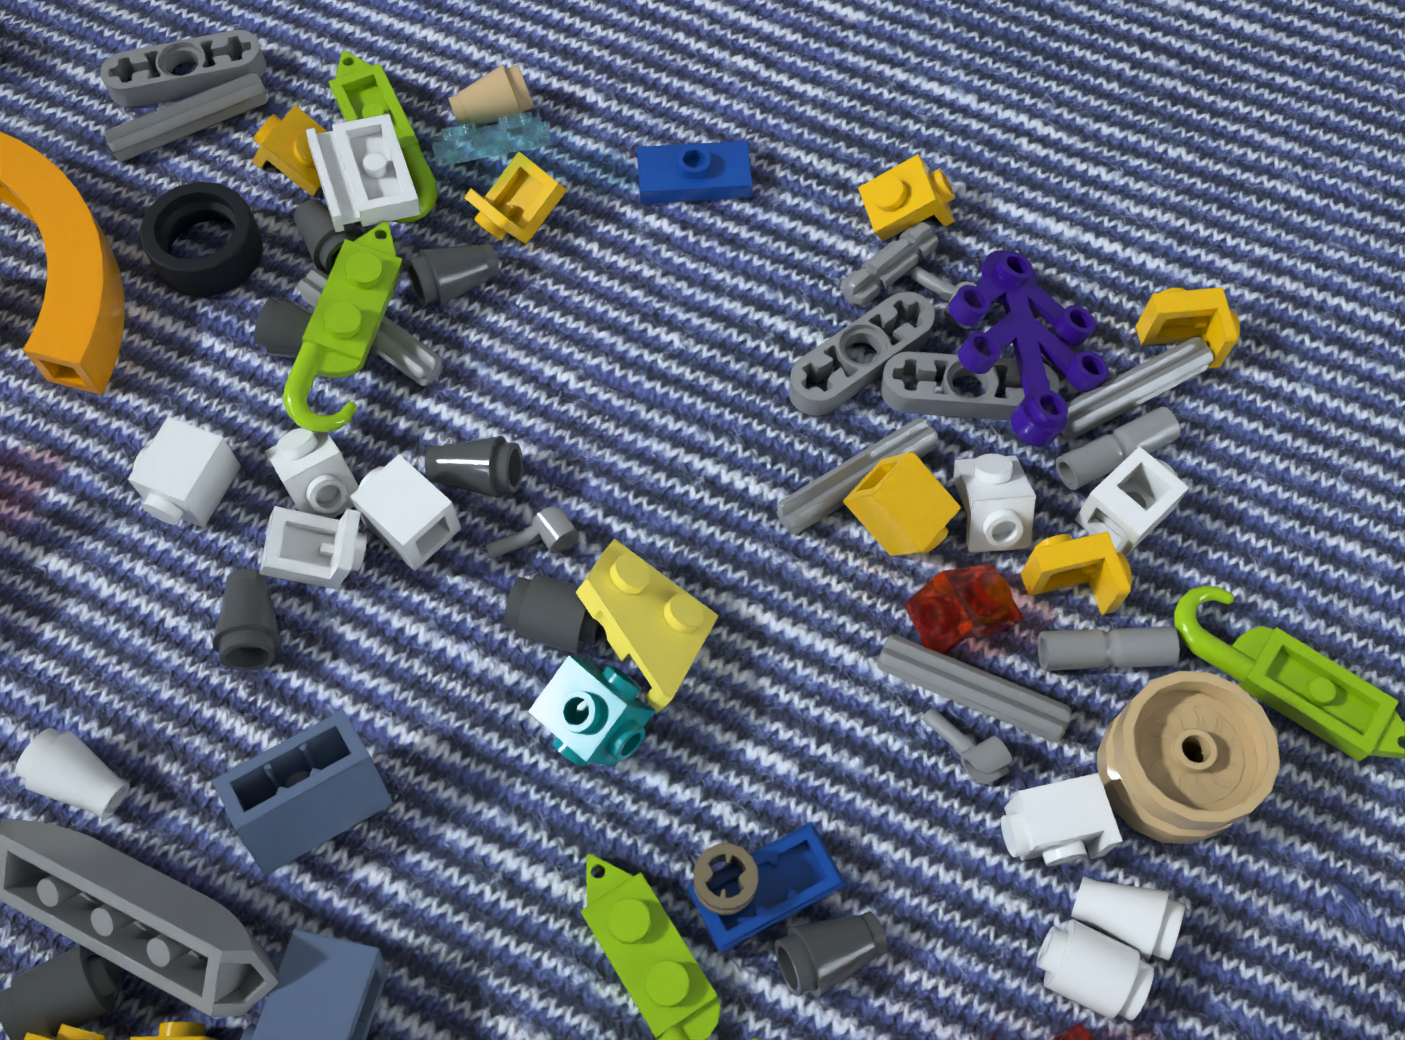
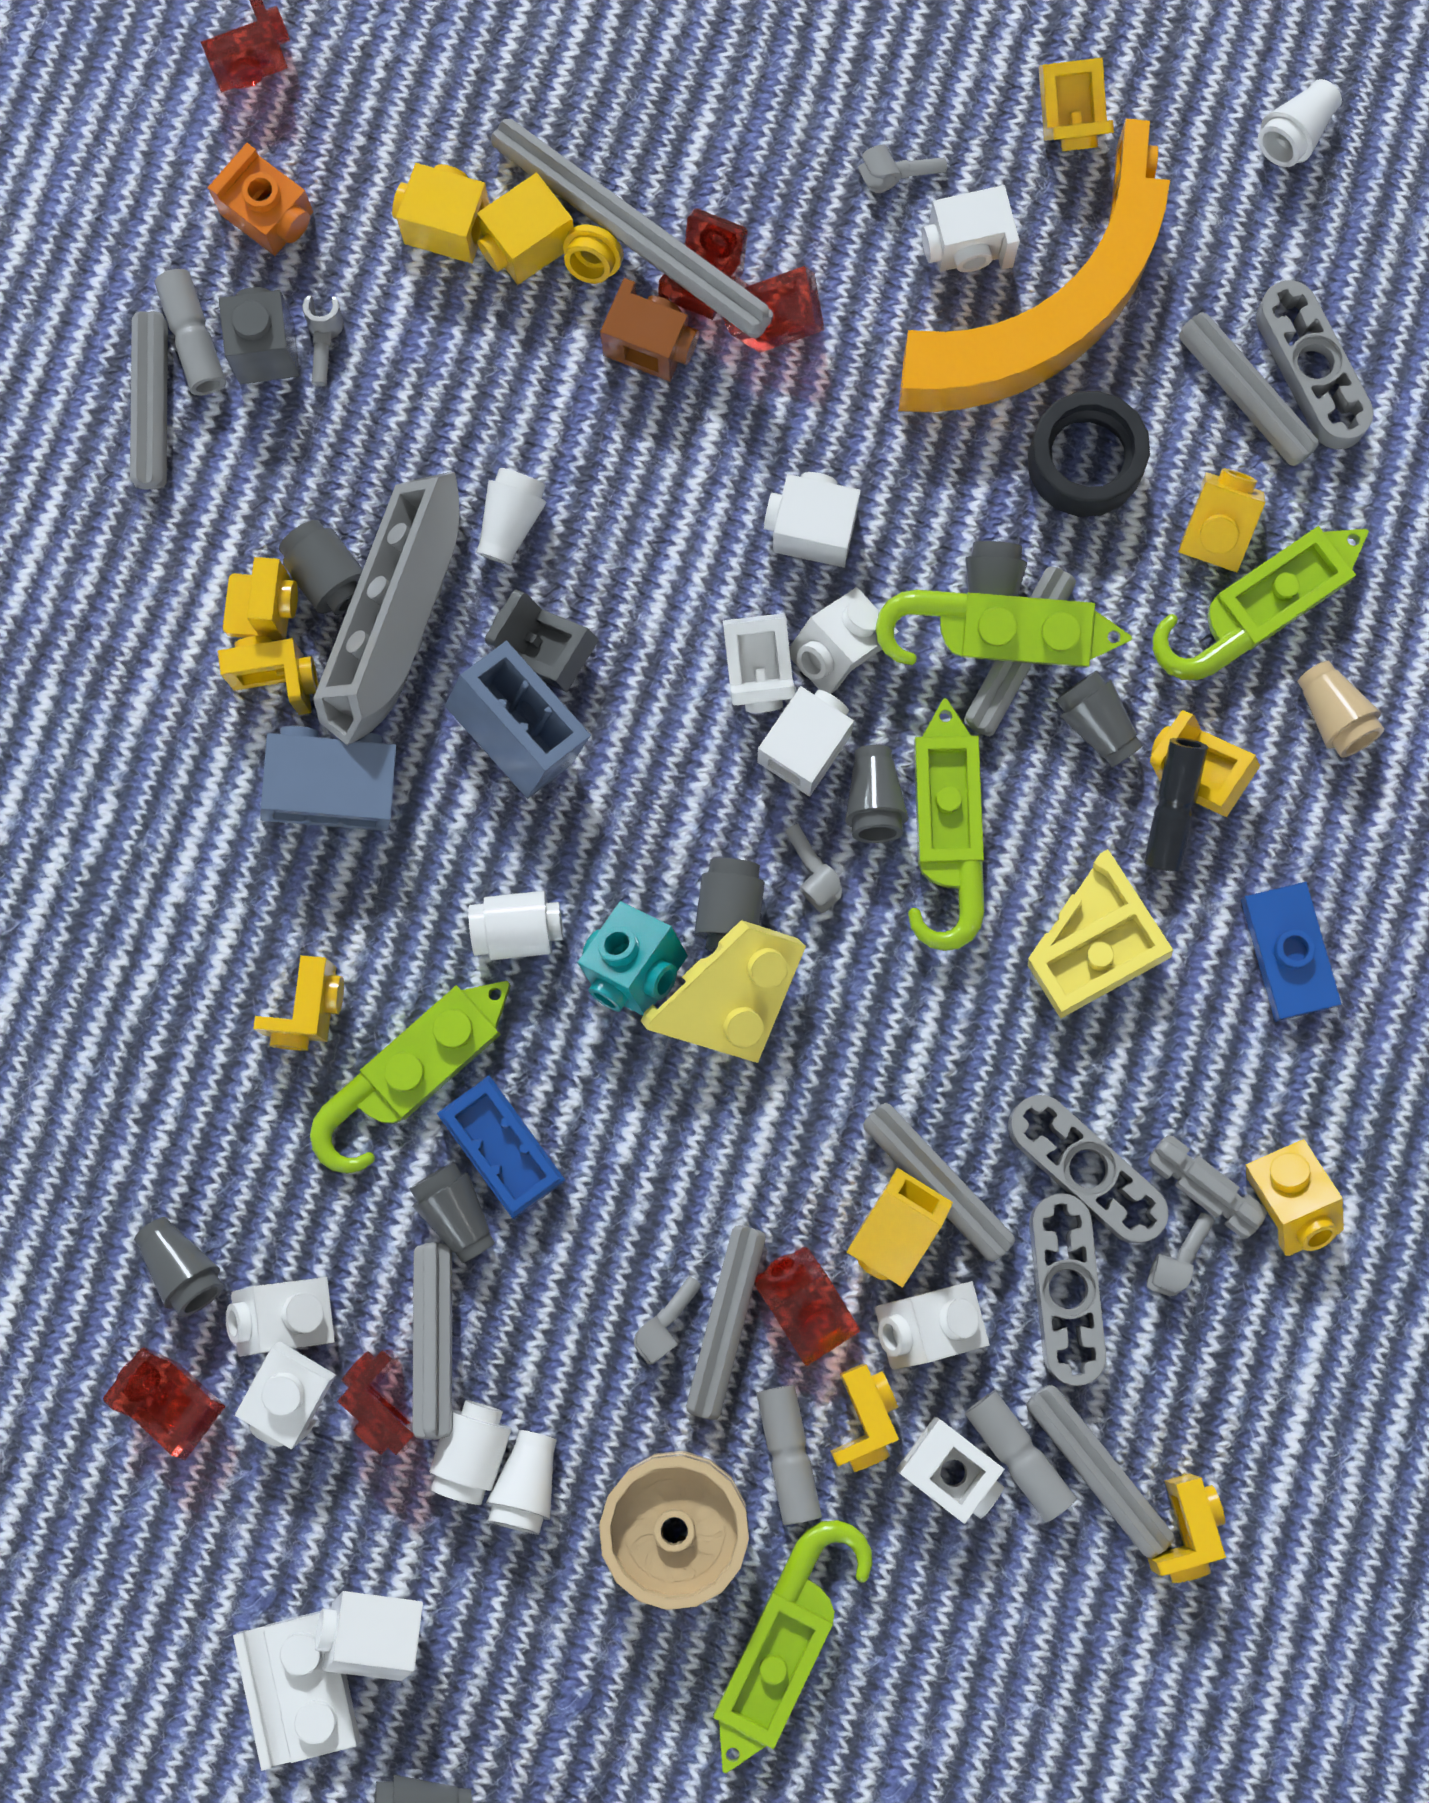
camera: 85 degrees right, 15 degrees up
dark grey cone [212,569,282,671] -> none
dark grey cone [294,199,364,275] -> none
white plate [306,114,420,232] -> none
clear light blue plate [431,112,552,167] -> none
dark tan bush [693,843,758,915] -> none
dark purple plant [948,250,1109,447] -> none
white brick [1001,773,1123,866] -> none
none -> light grey axle [412,1243,452,1440]
none -> white brick [468,891,563,960]
none -> dark grey bracket [485,590,599,692]
none -> lime plate [908,698,985,951]
none -> light yellow wing [1028,849,1173,1019]
none -> black piece [1144,738,1208,871]

